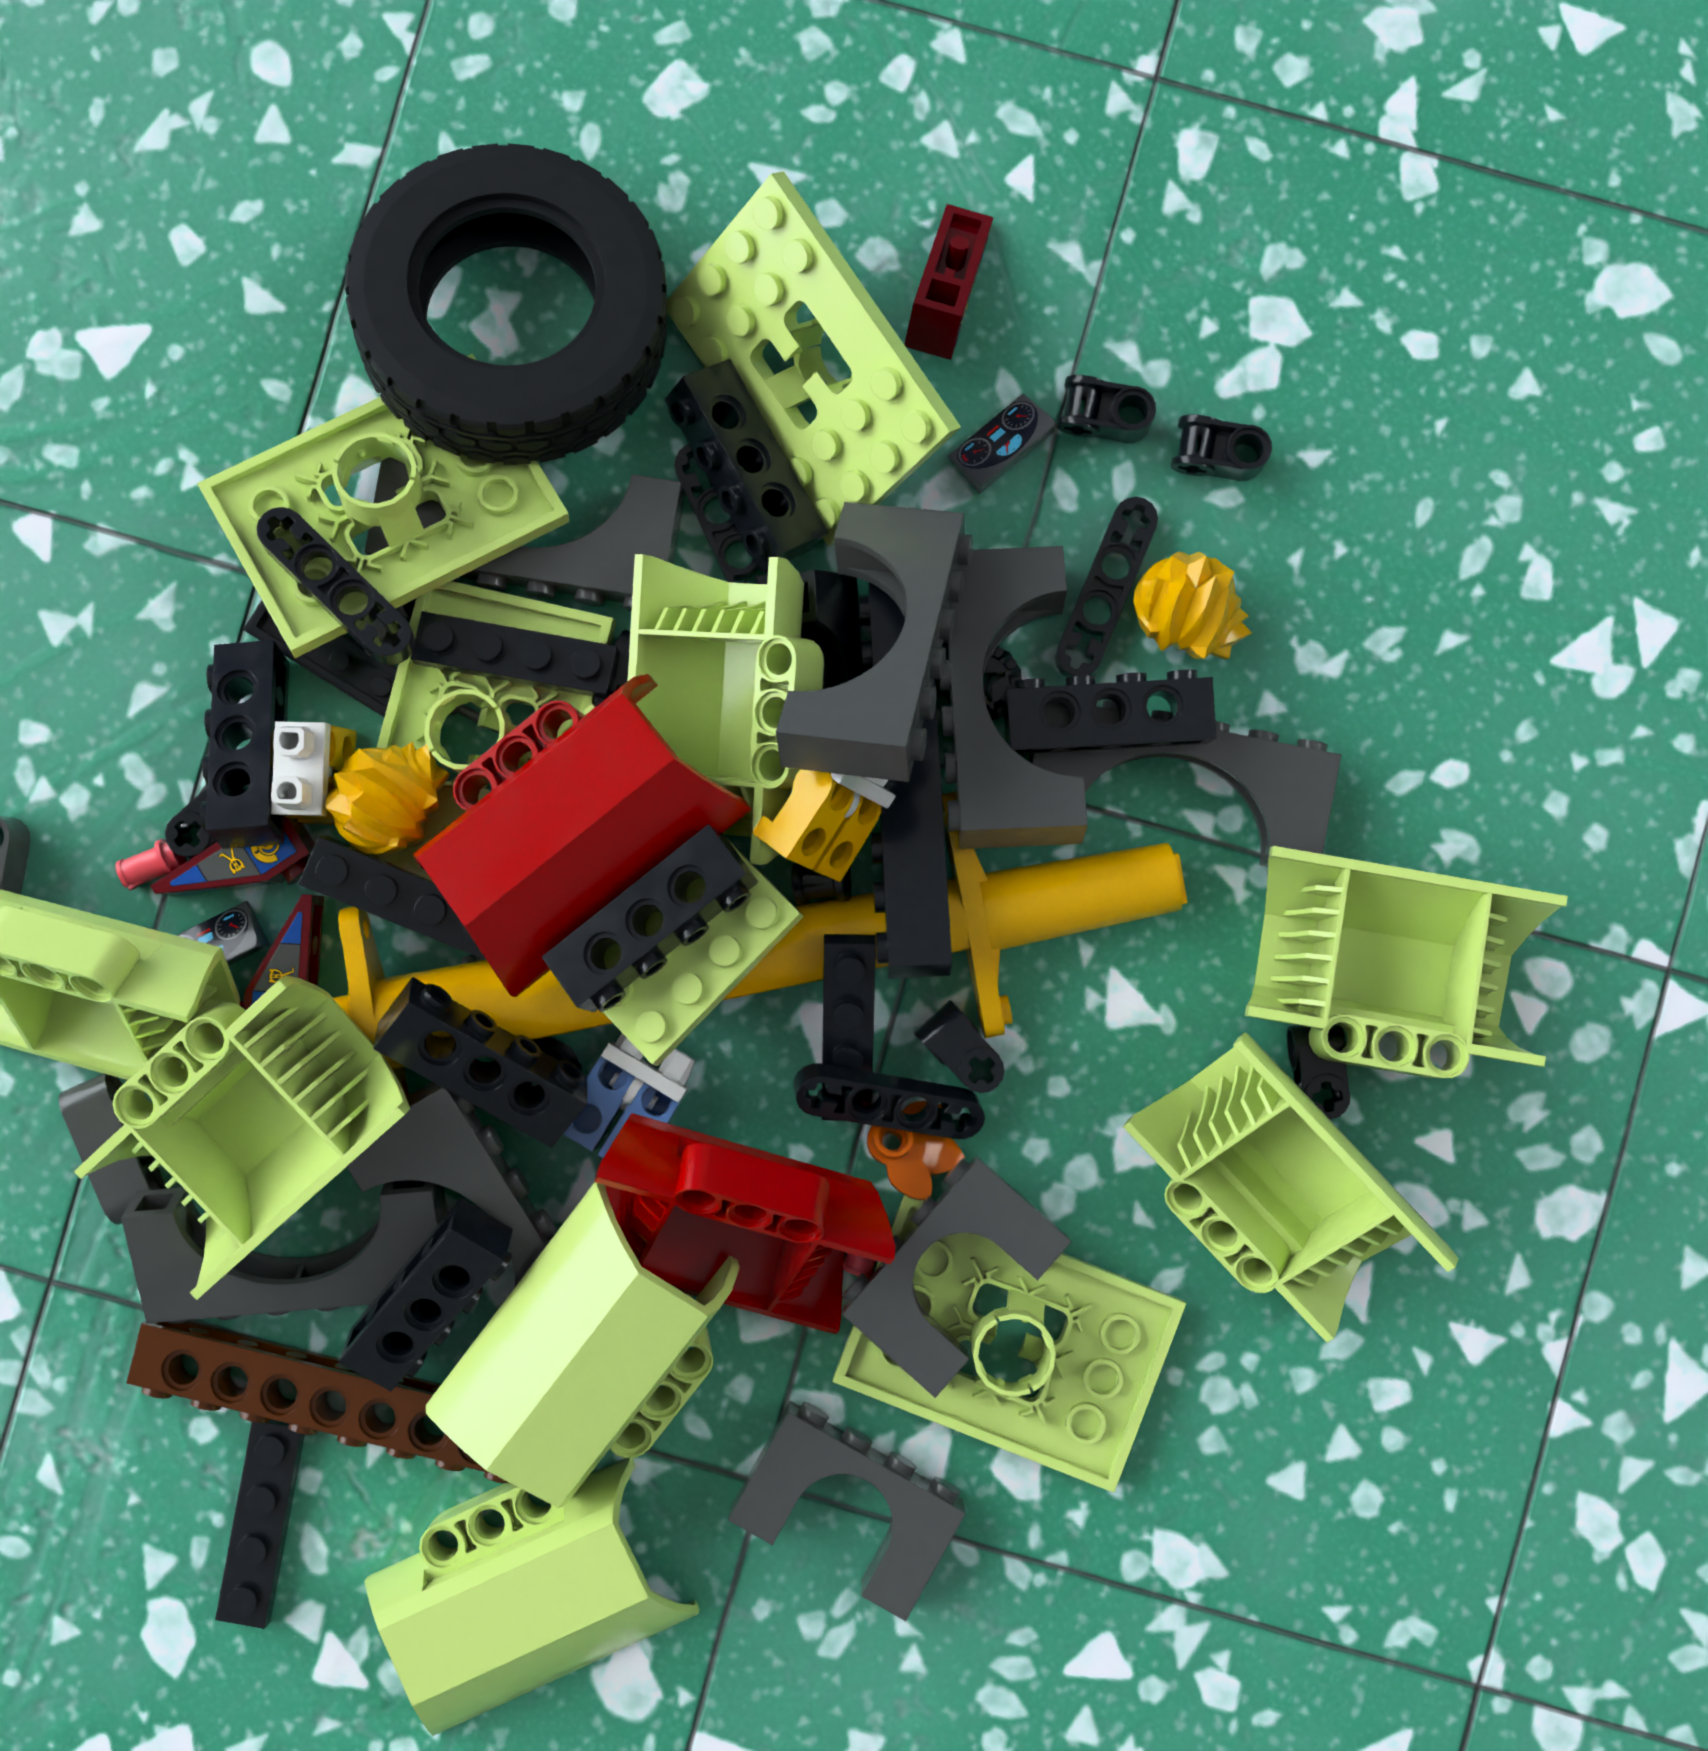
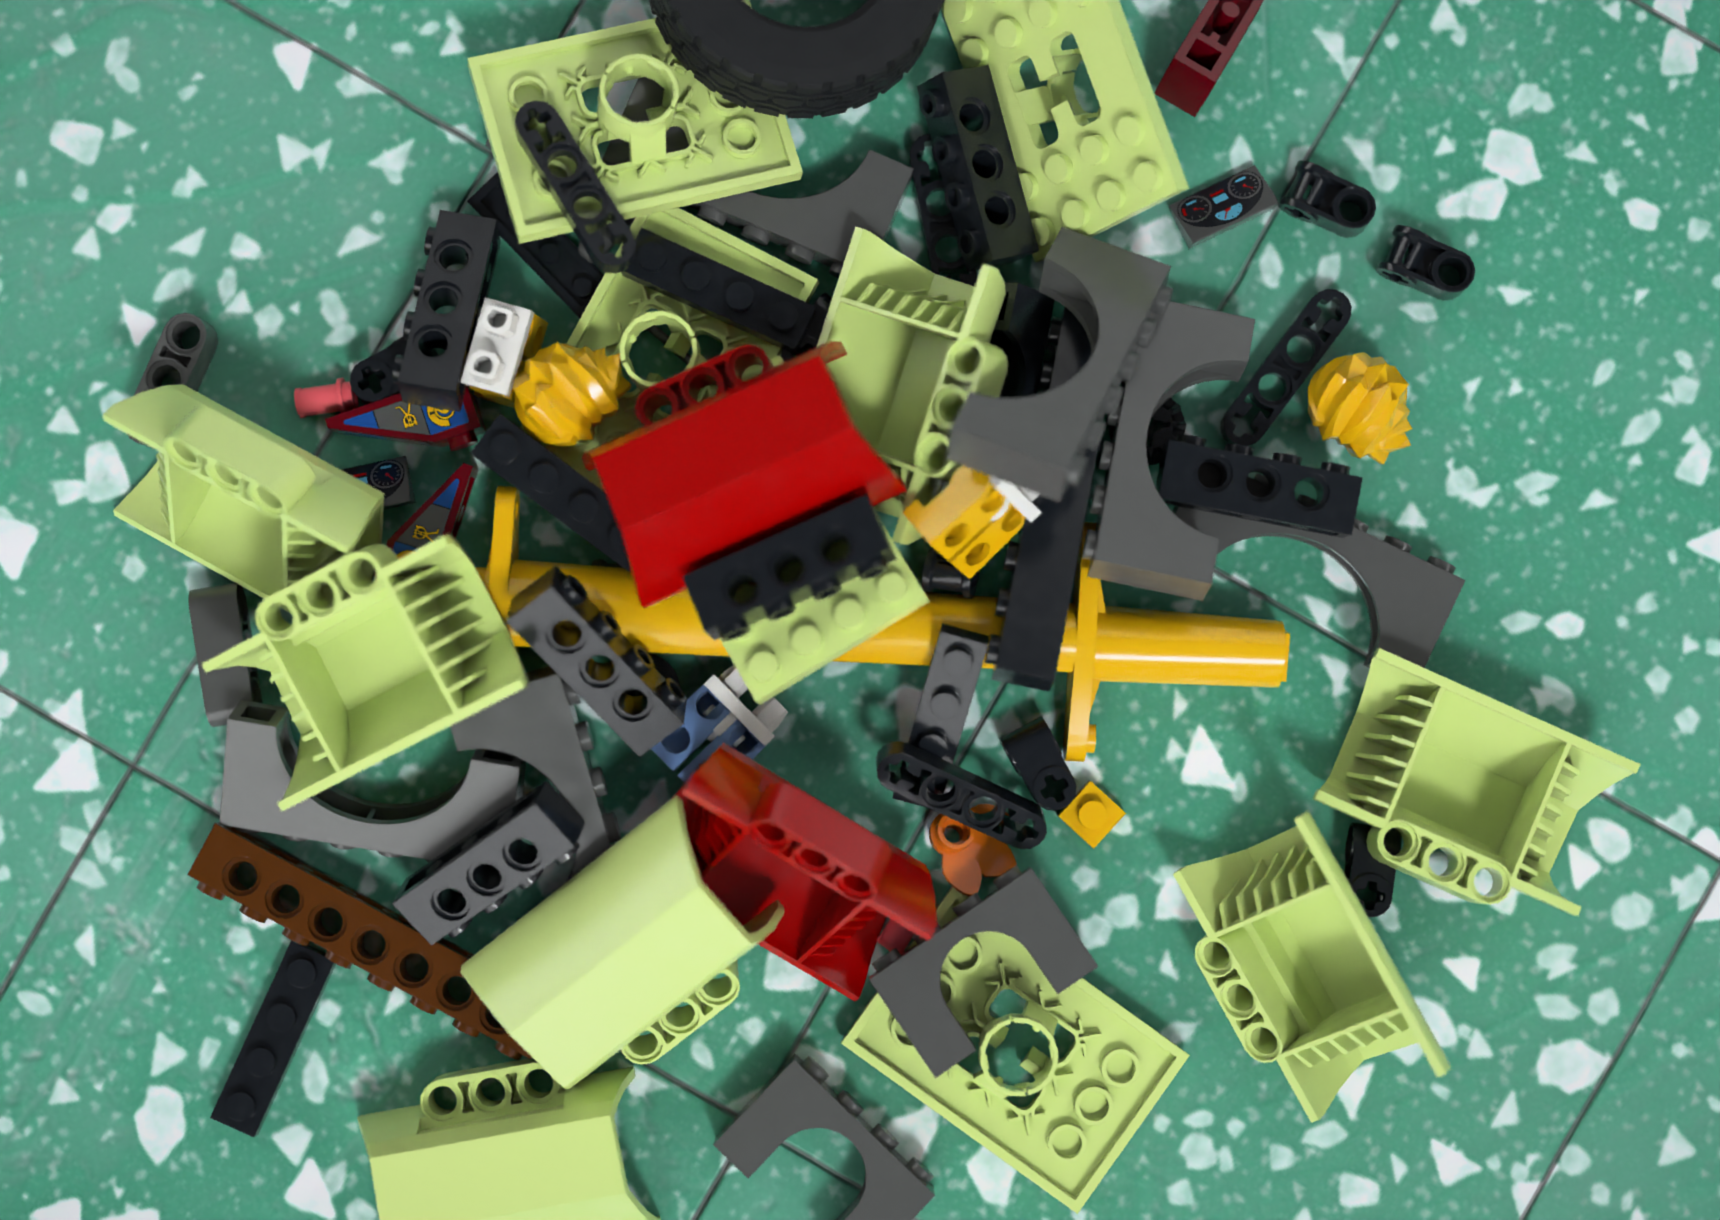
camera: 10 degrees right, 0 degrees up
none -> yellow plate [1057,780,1126,849]

